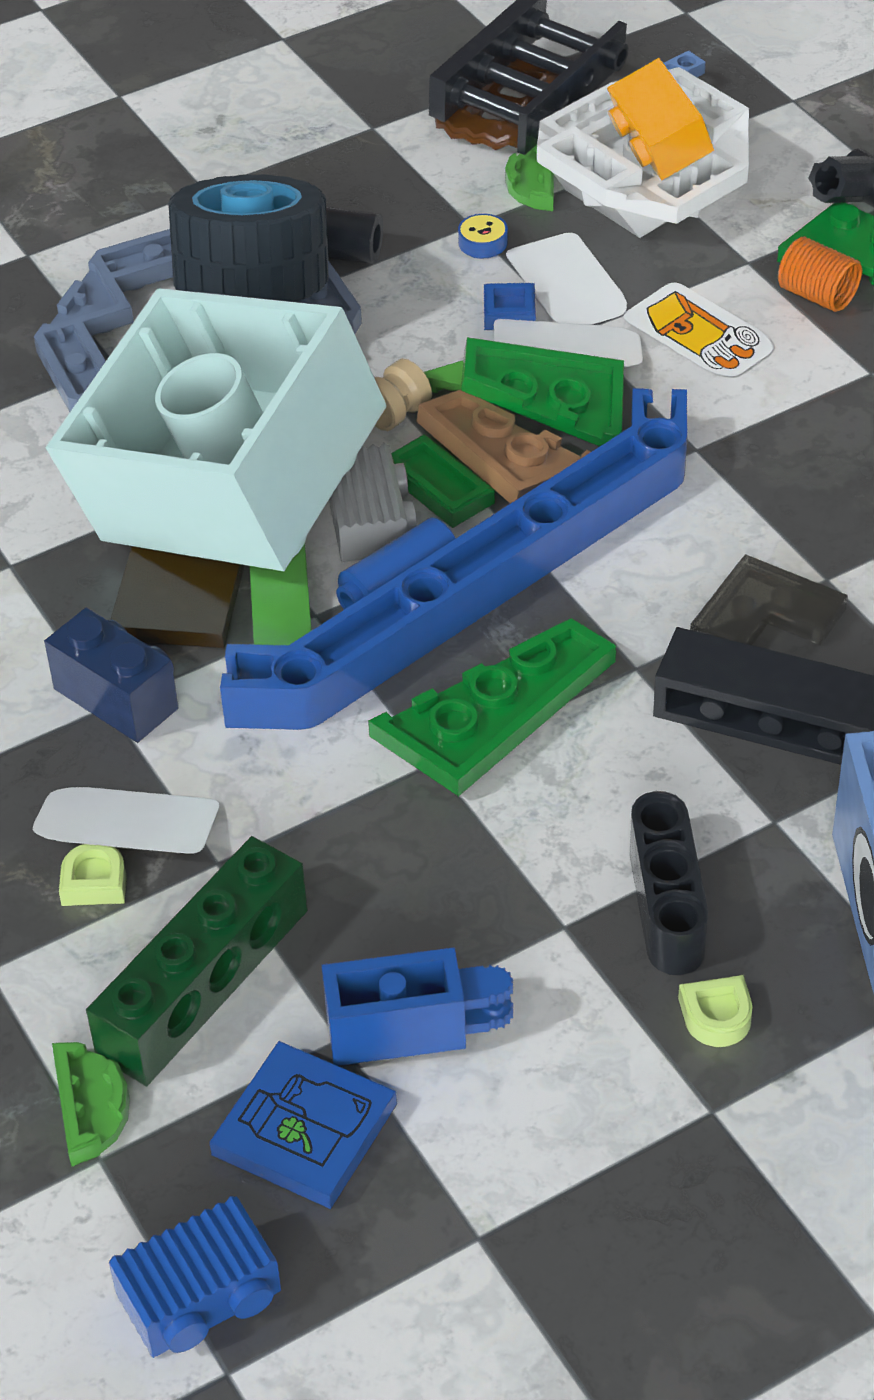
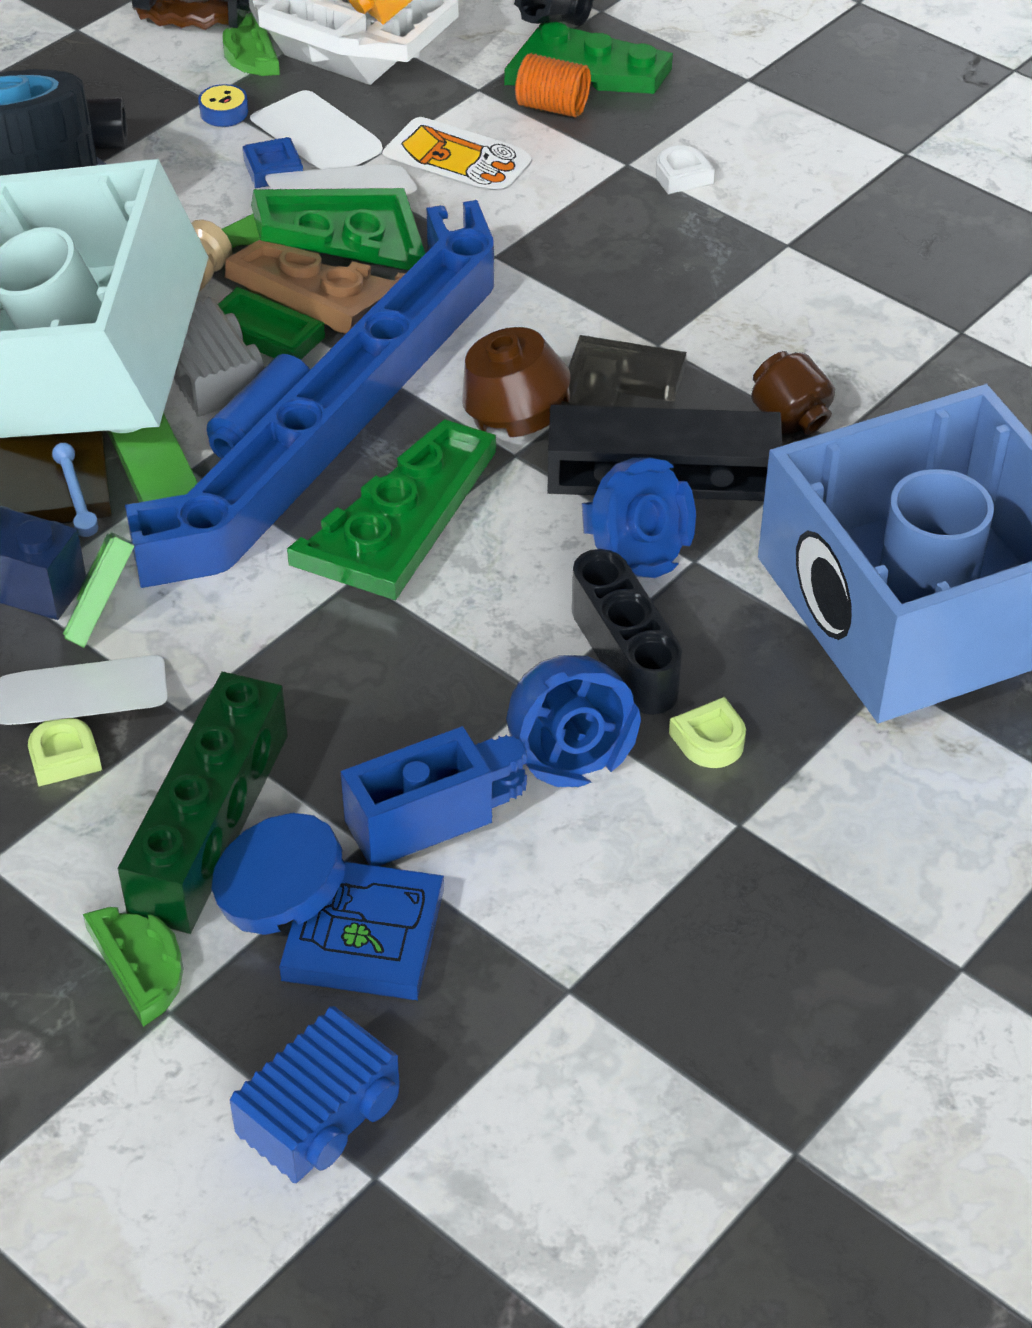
camera: 20 degrees left, 0 degrees up
none -> medium blue hinge [52,443,98,537]
none -> tile [63,532,134,647]
none -> blue tile [211,813,346,935]
none -> reddish brown cone [462,327,571,437]
none -> blue cylinder [506,655,641,787]
none -> blue tile [582,458,696,578]

